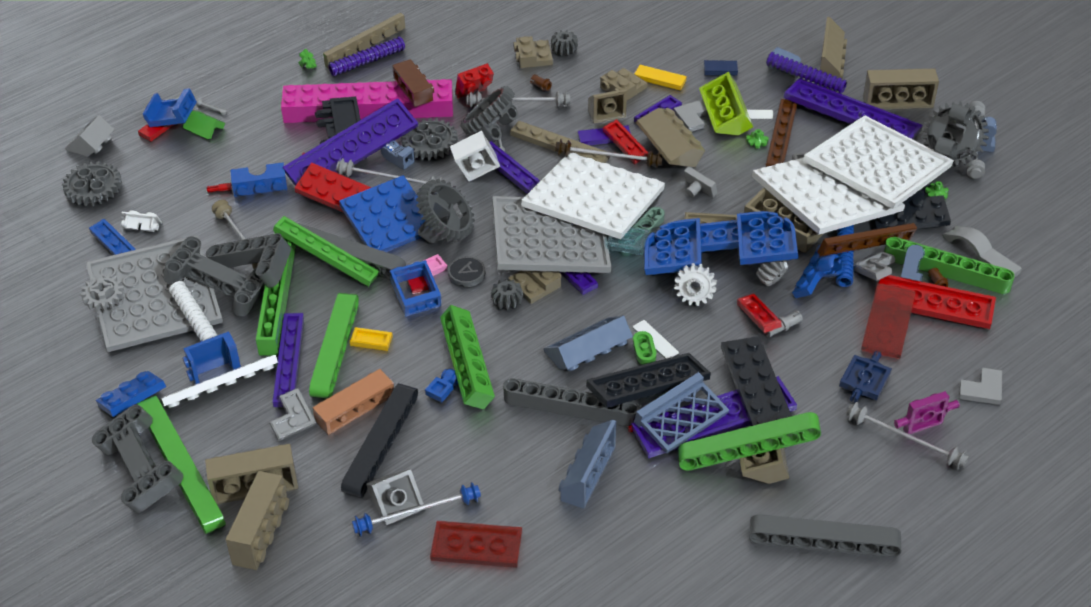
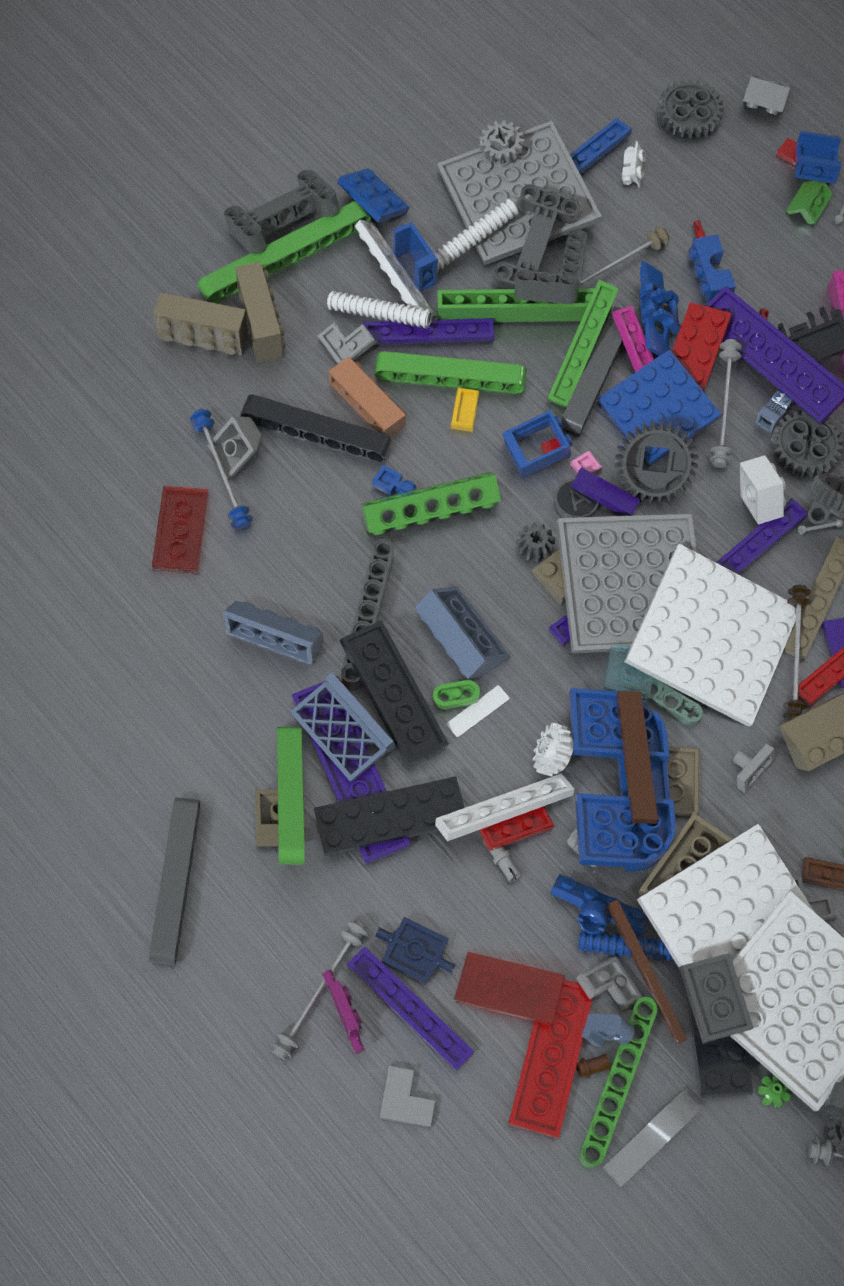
camera: 85 degrees right, 20 degrees up
none -> white piece [327,291,432,329]
none -> dark purple plate [347,946,474,1072]
none -> white plate [435,773,574,841]
none -> dark purple tile [571,467,640,516]
none -> dark pink tile [612,305,654,372]
none -> reddish brown tile [616,691,658,824]
none -> blue piece [639,261,681,356]
none -> dark grey plate [679,953,754,1043]

